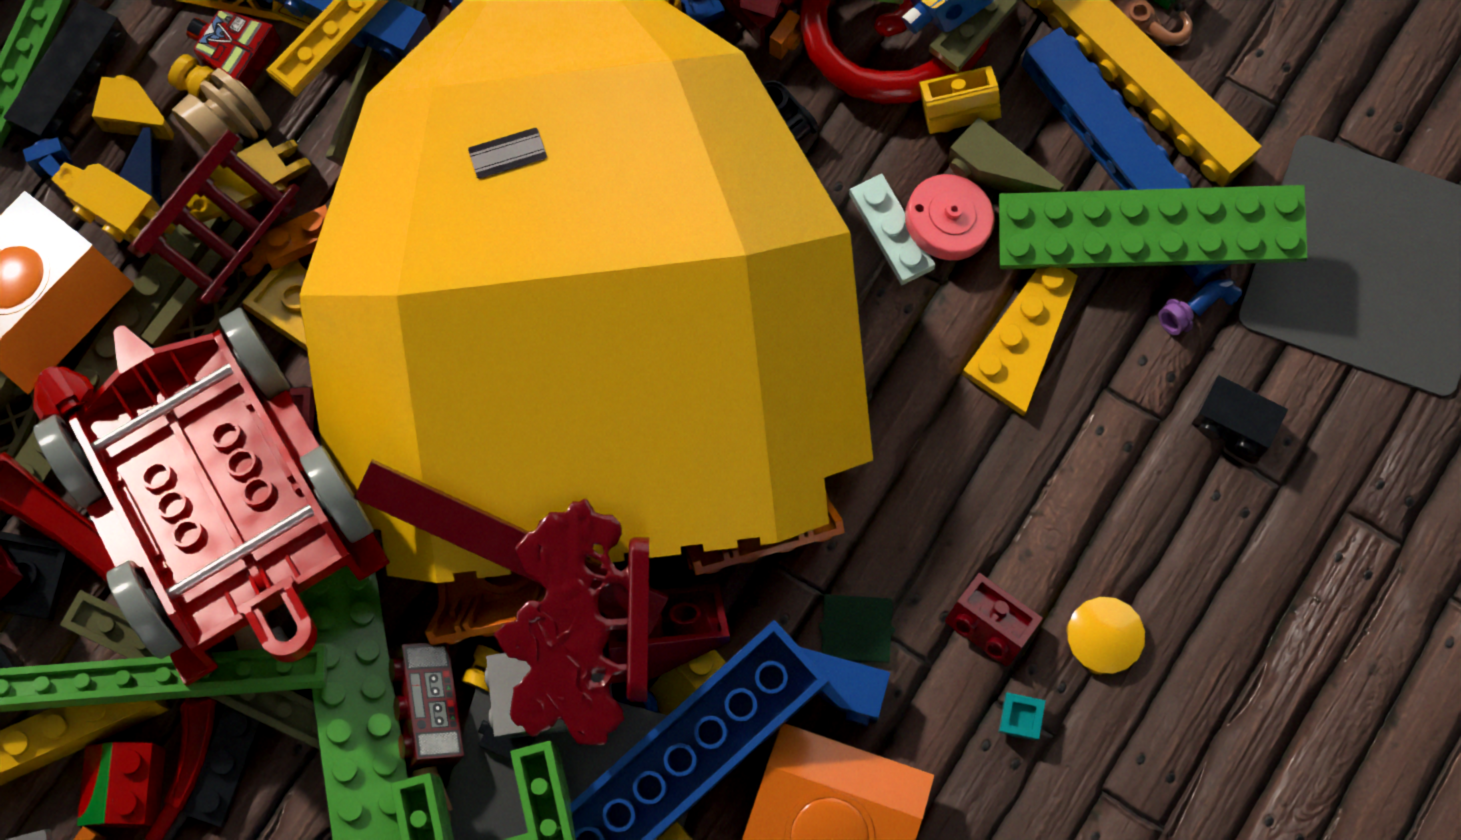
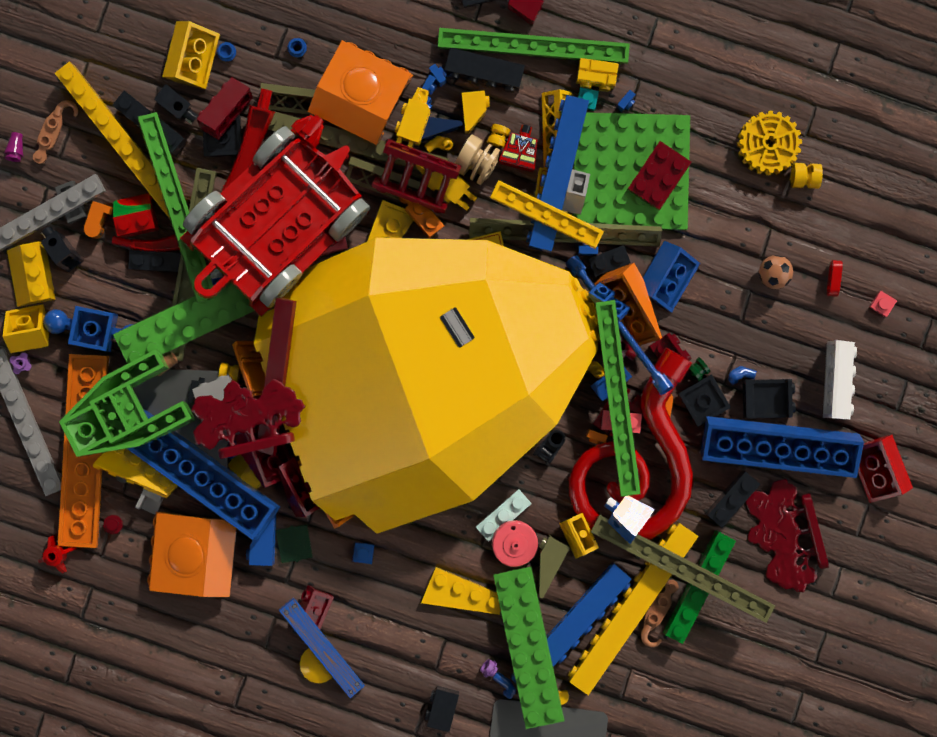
camera: 75 degrees right, 15 degrees up
brick [389,642,464,772] -> none
teal plate [998,692,1046,741] -> none
none -> dark red slope [277,457,320,517]
none -> blue tile [279,597,365,698]
none -> blue plate [353,542,375,564]
none -> yellow arm [424,136,453,153]

